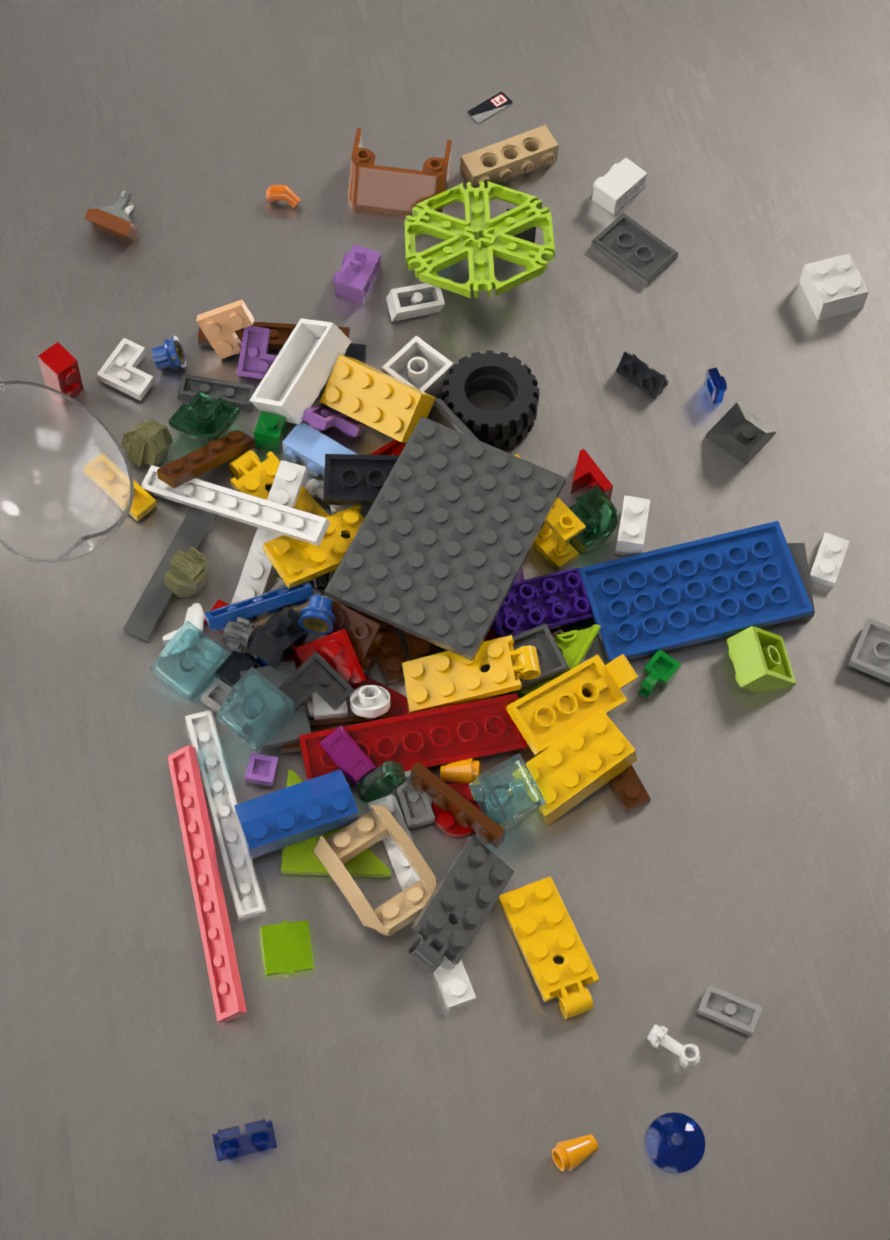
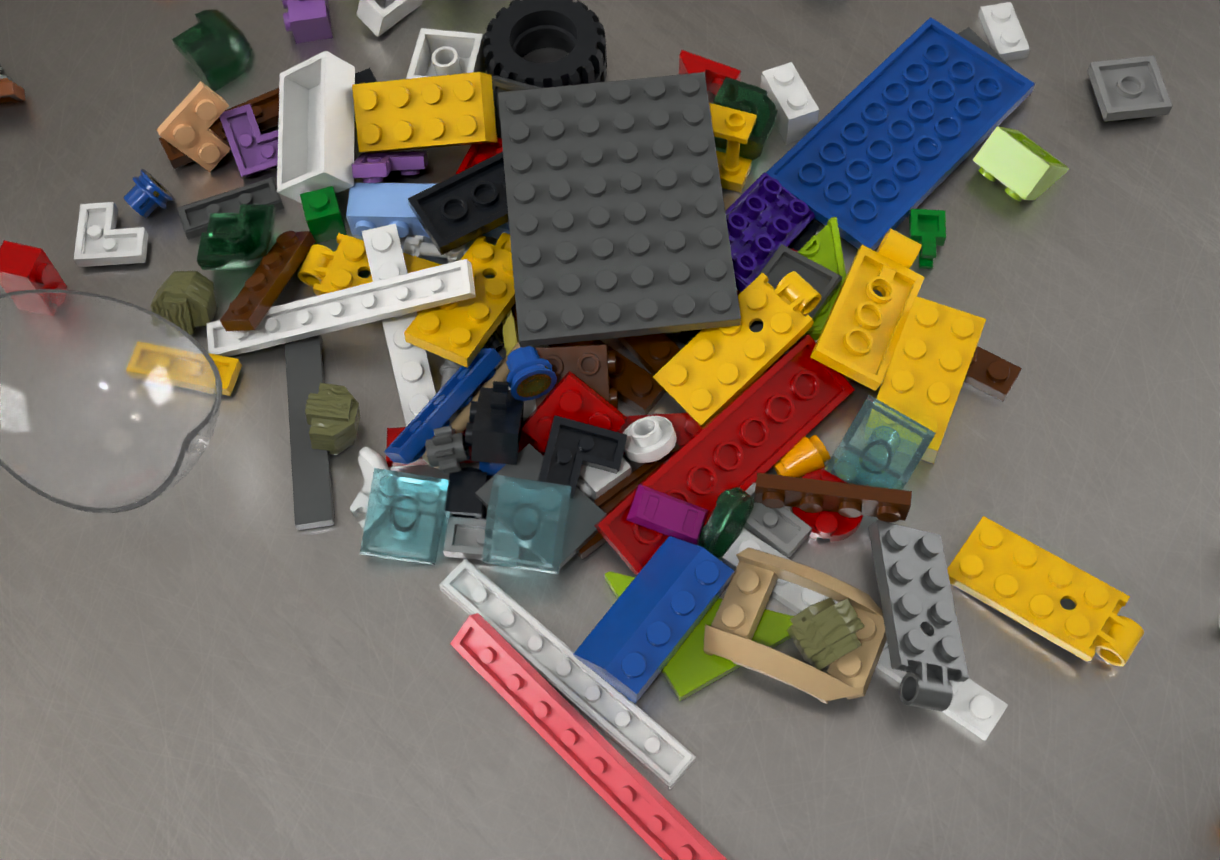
camera: 25 degrees left, 0 degrees up
medium lavender plate [245,753,279,787] -> none
clear neon green piece [261,920,314,976] -> none
none -> clear green brick [172,9,252,92]
none -> olive hair [787,597,865,671]

